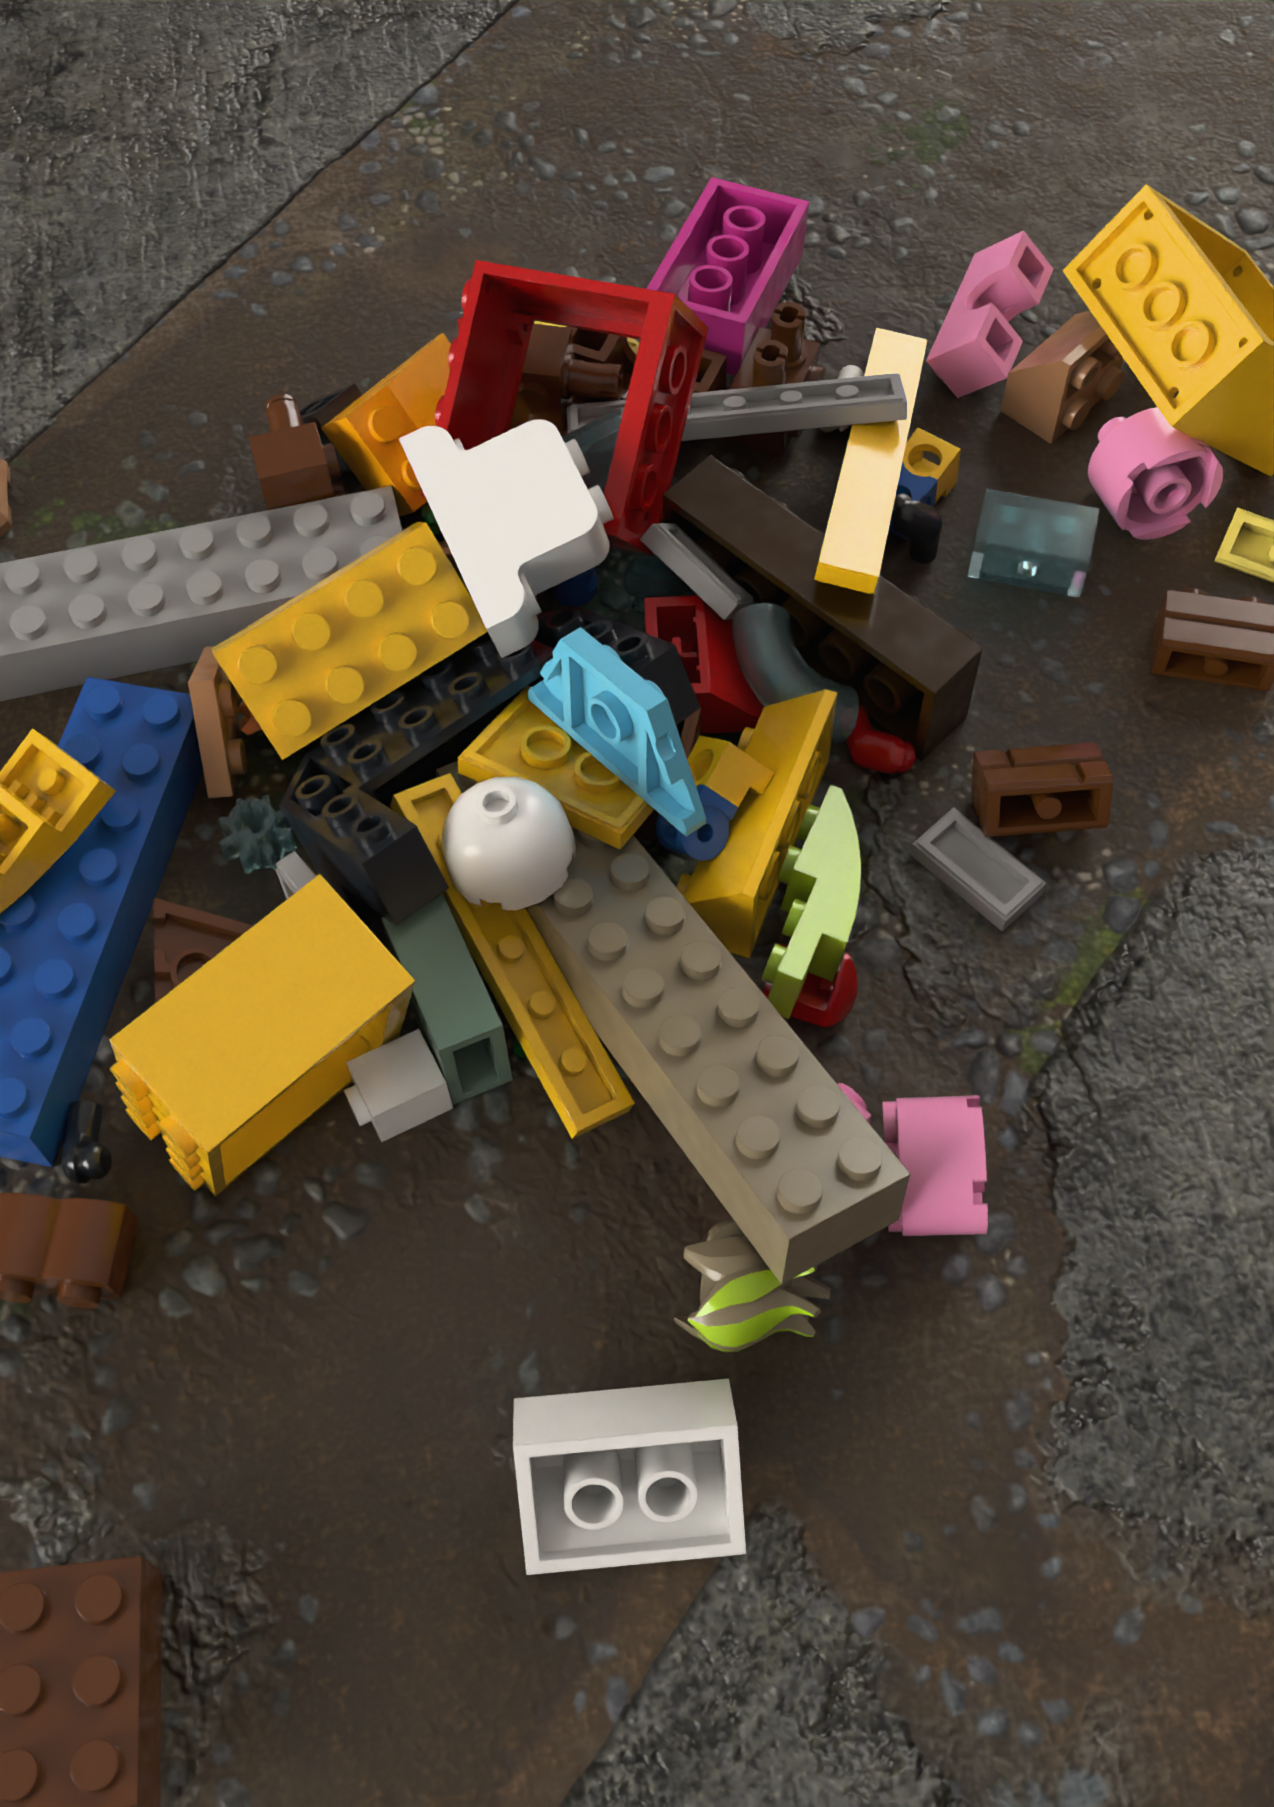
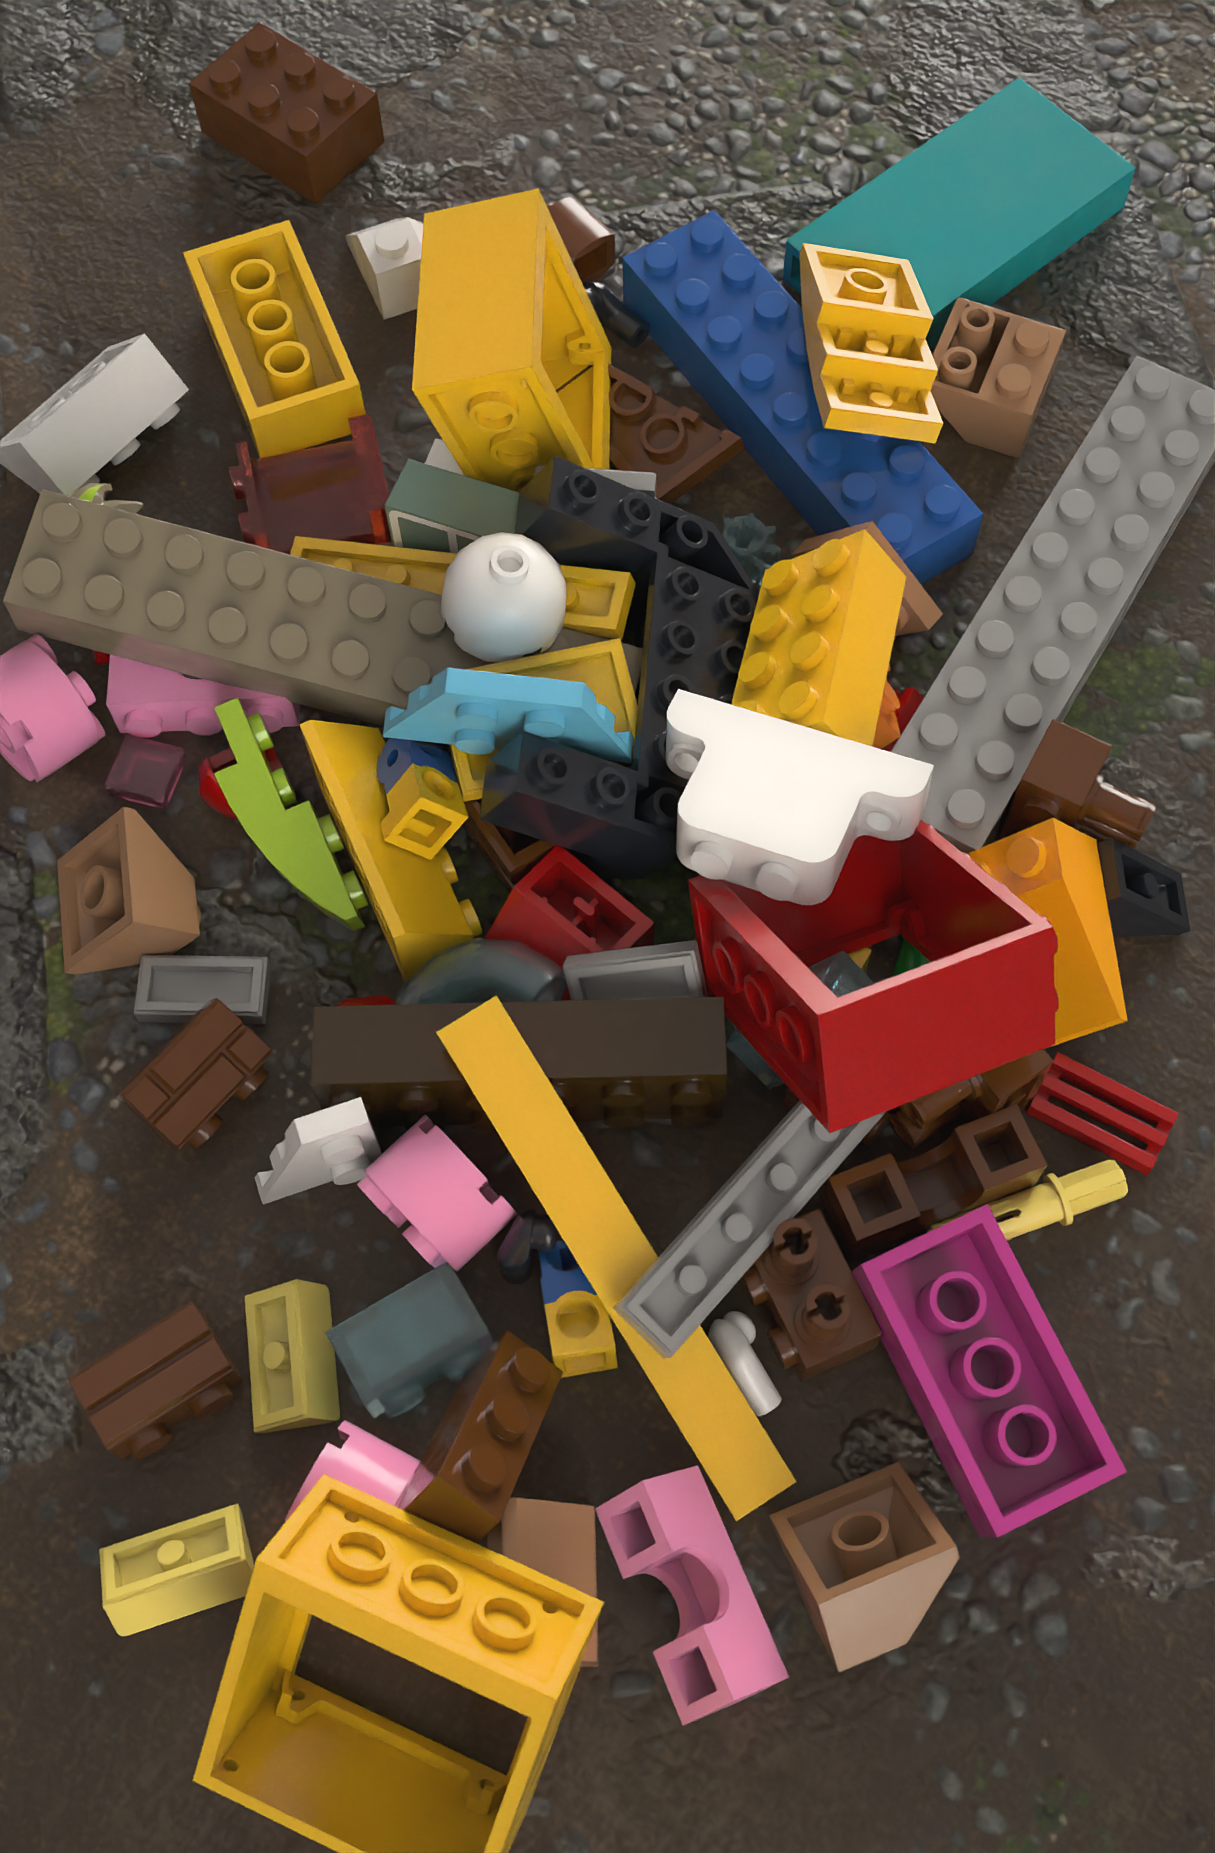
camera: 135 degrees right, 5 degrees up
none -> medium nougat slope [57,807,201,975]
none -> clear pink tile [104,734,187,810]
none -> yellow brick [183,220,368,463]
none -> clear red panel [229,414,392,555]
none -> light yellow slope [245,1279,340,1433]
none -> white wing [255,1097,382,1204]
none -> white slope [346,218,423,320]
none -> bright pink brick [357,1115,517,1276]
none -> reddish brown brick [398,1330,563,1543]
none -> medium nougat slope [769,1462,959,1673]

